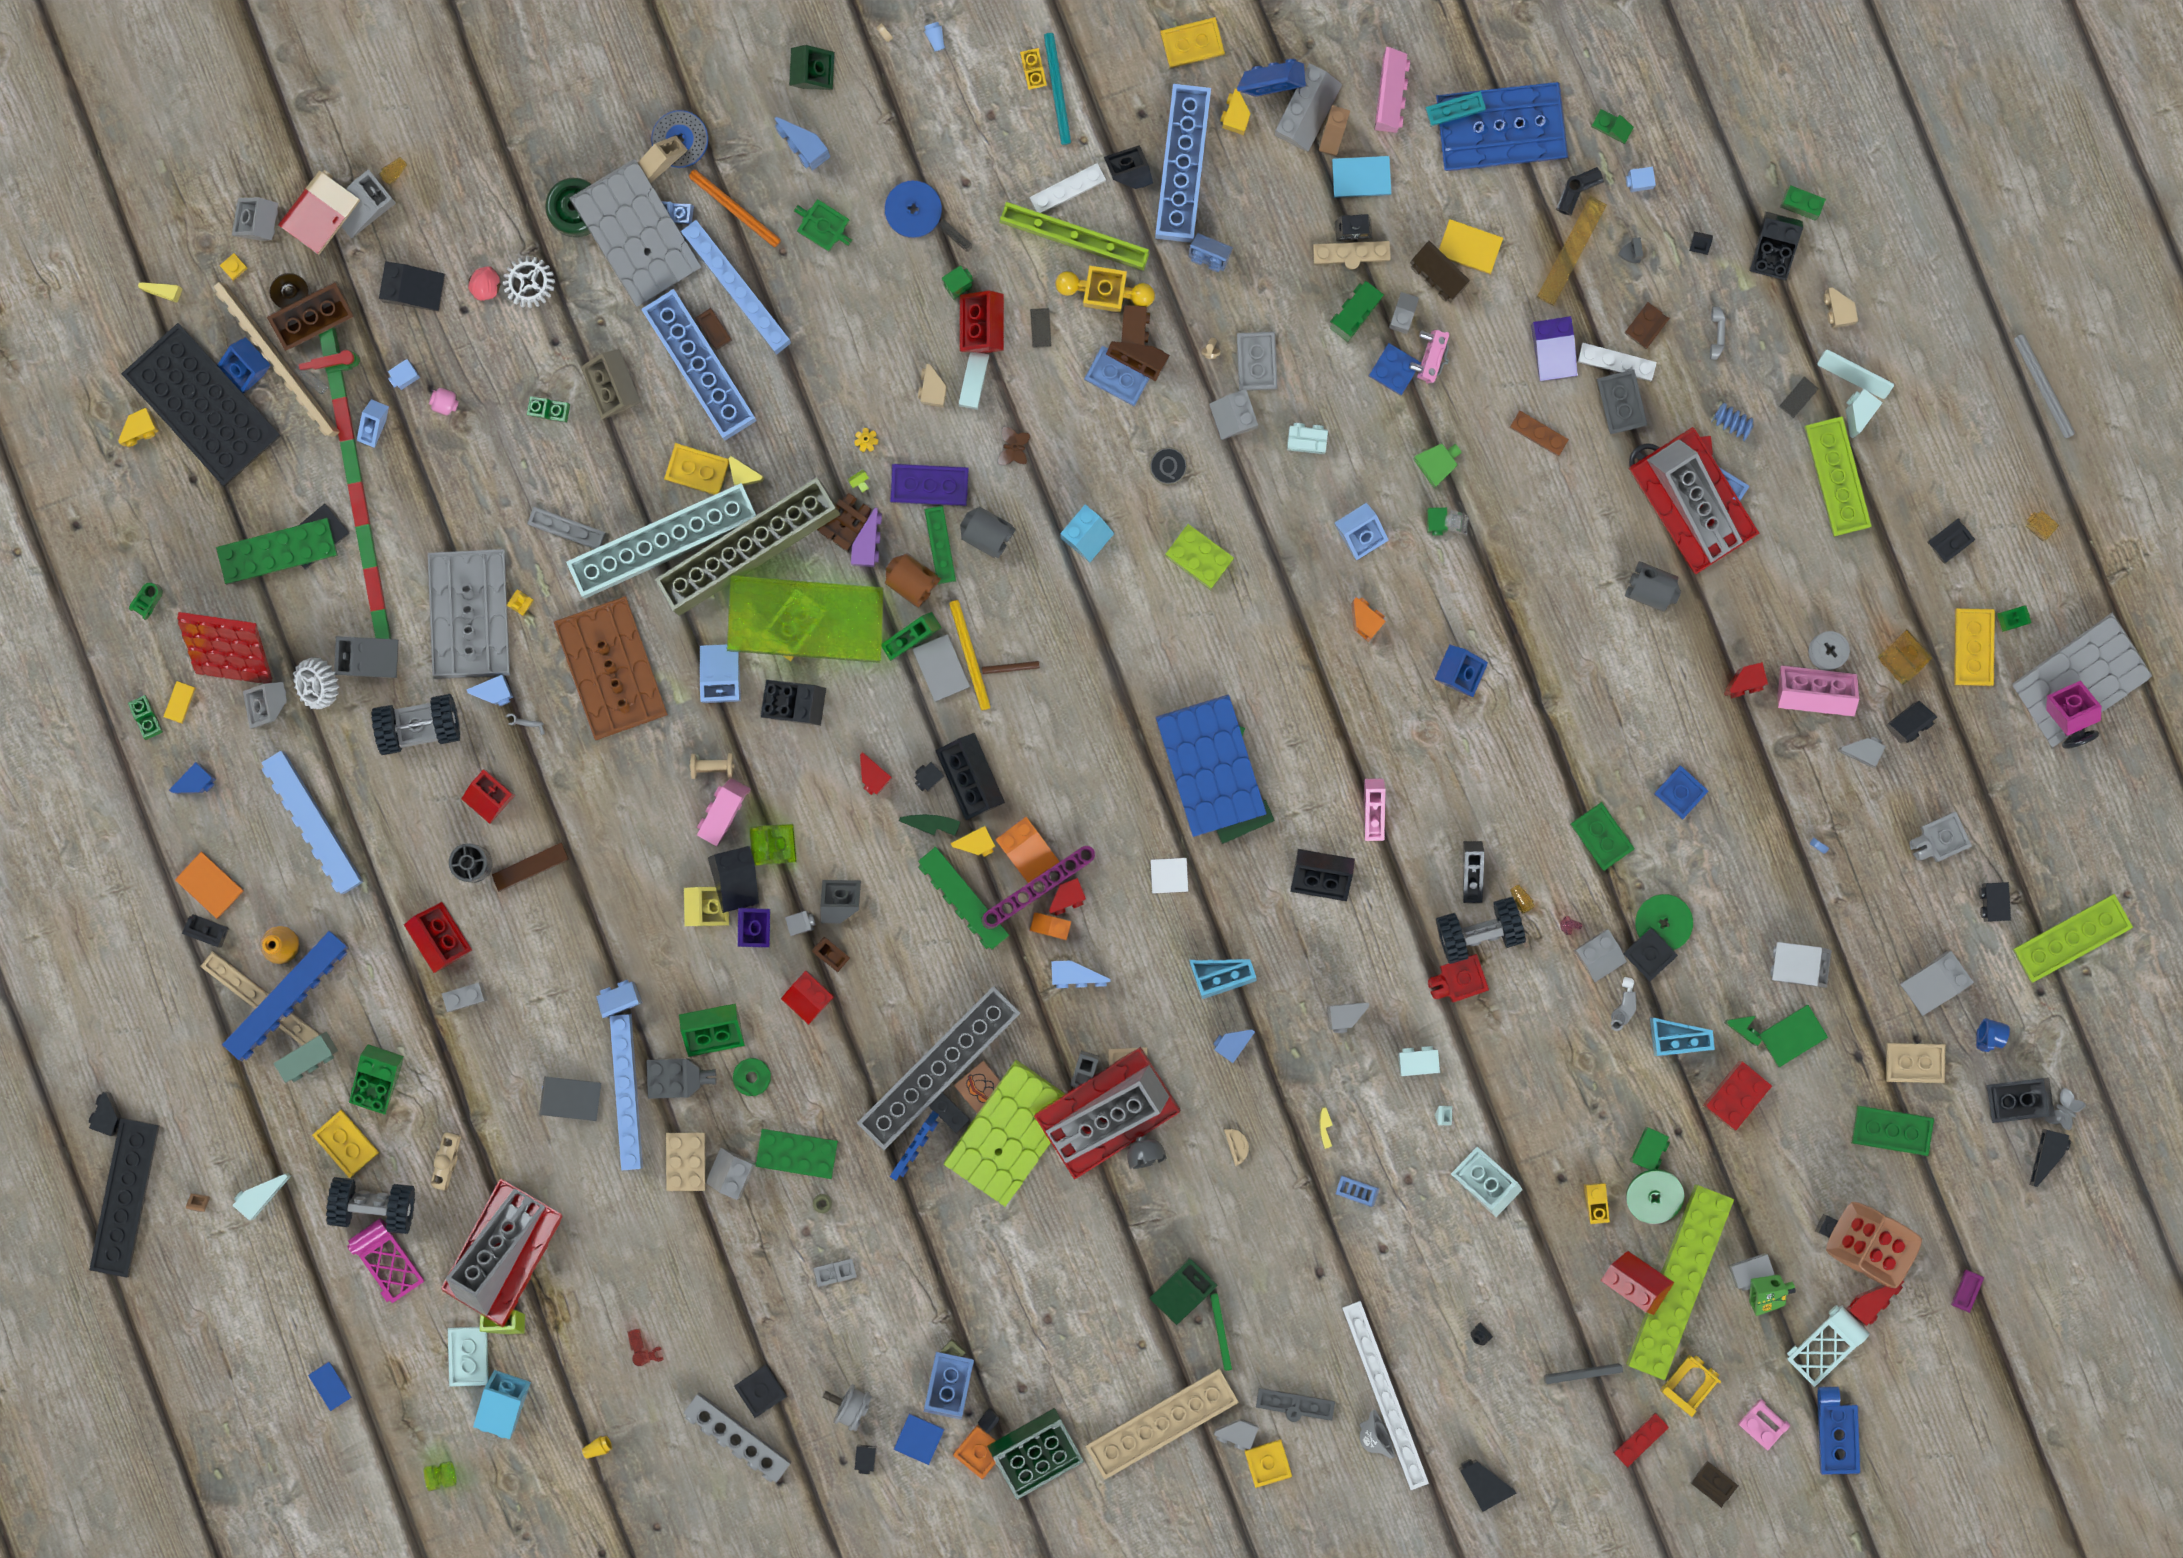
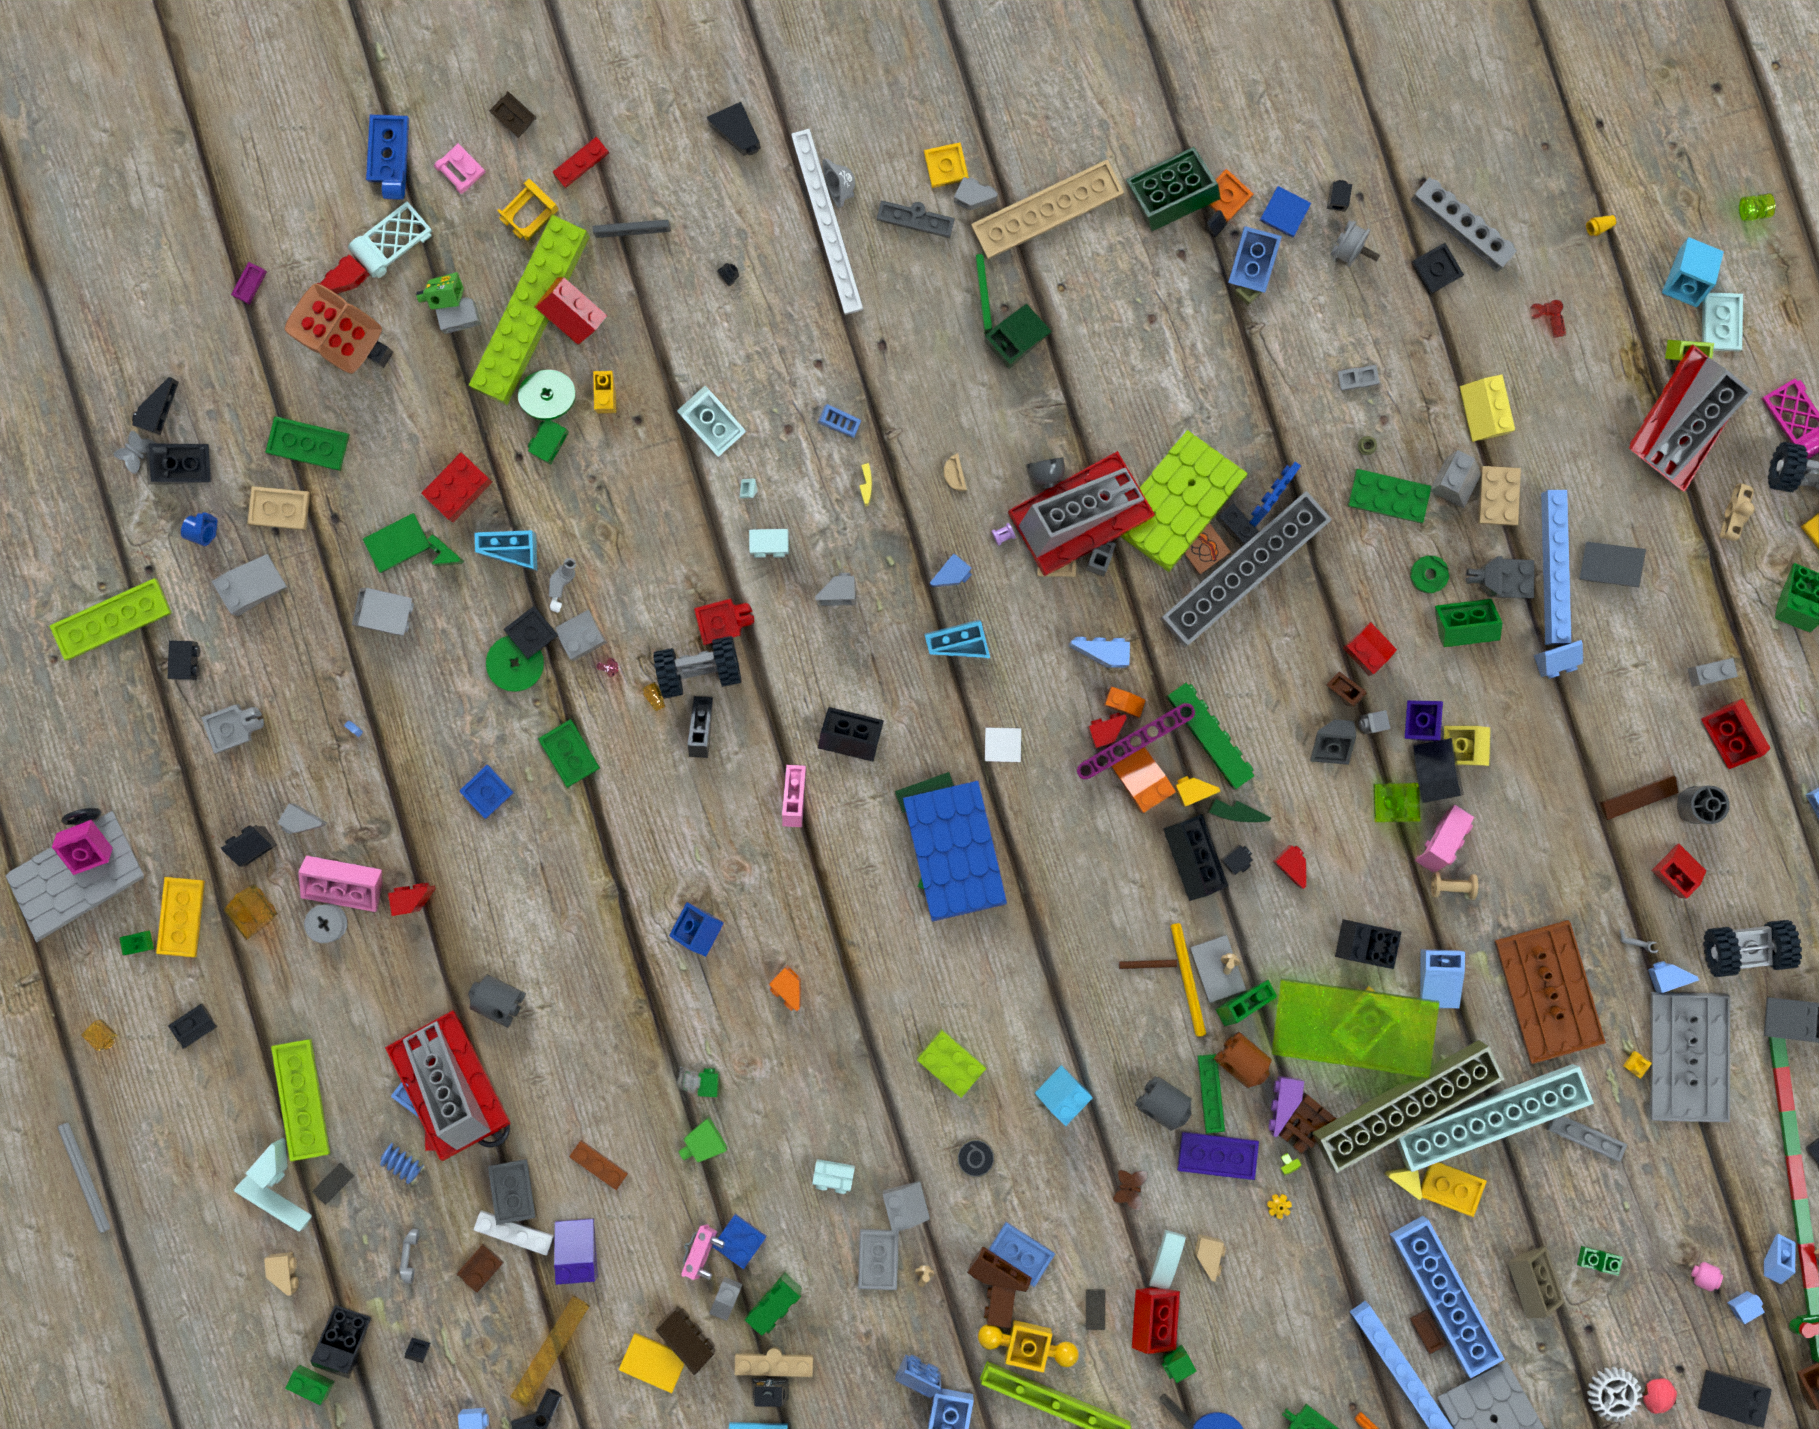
camera: 175 degrees left, 0 degrees up
light blue slope [1334,503,1389,560] -> none
dark grey tile [1618,237,1643,263] -> none
none -> lavender bush [991,523,1016,546]
none -> tan plate [1221,953,1240,975]
none -> light yellow slope [1459,375,1515,442]

